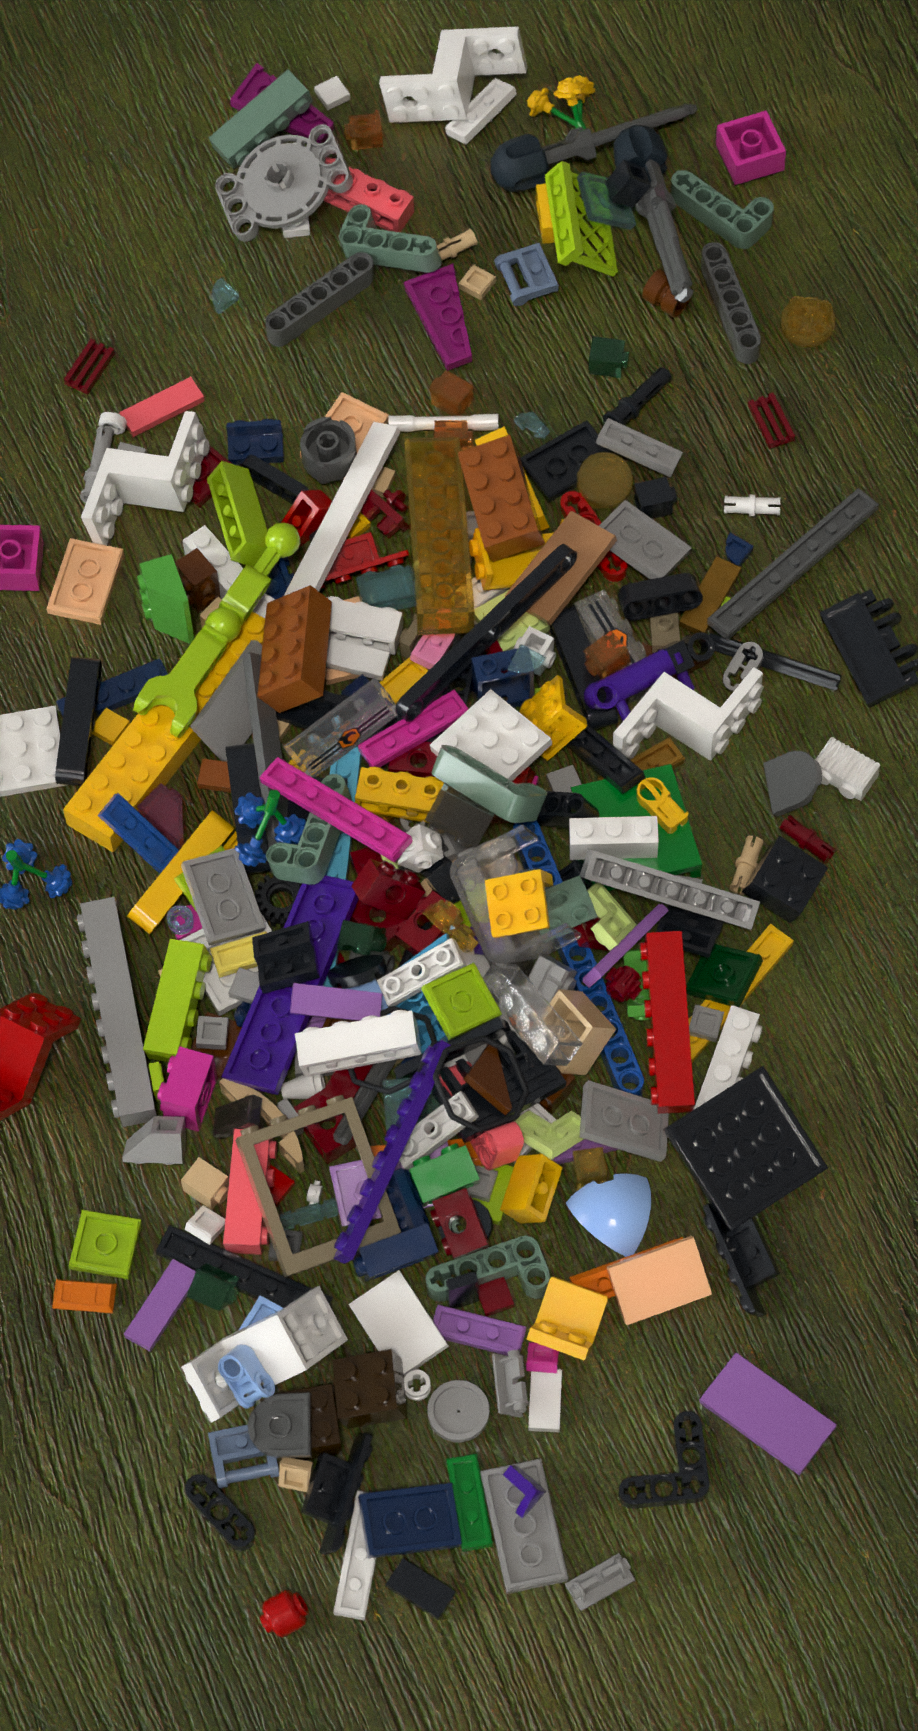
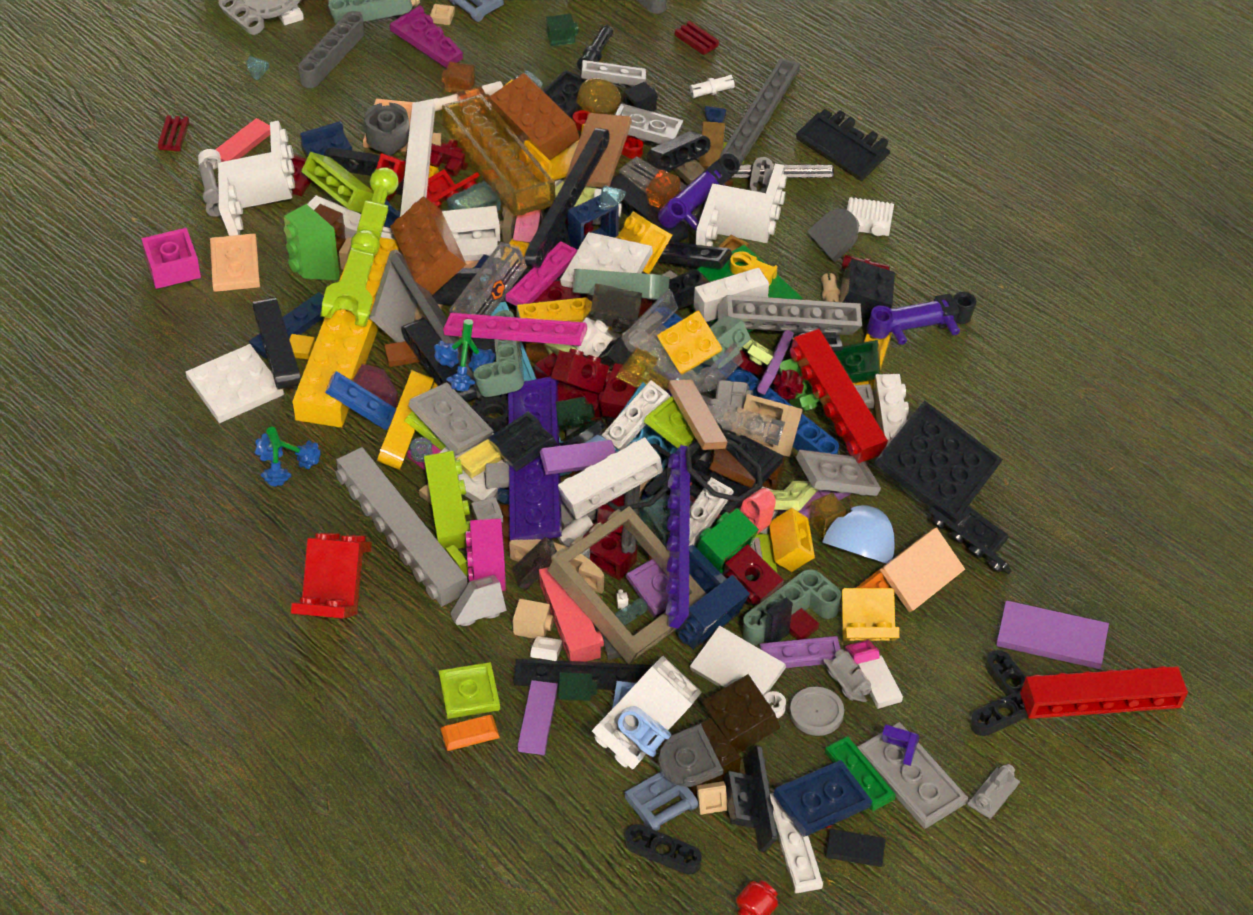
camera: 25 degrees left, 15 degrees down
none -> tile [668,379,728,450]
none -> dark purple piece [867,291,977,345]
none -> red brick [1020,666,1188,719]

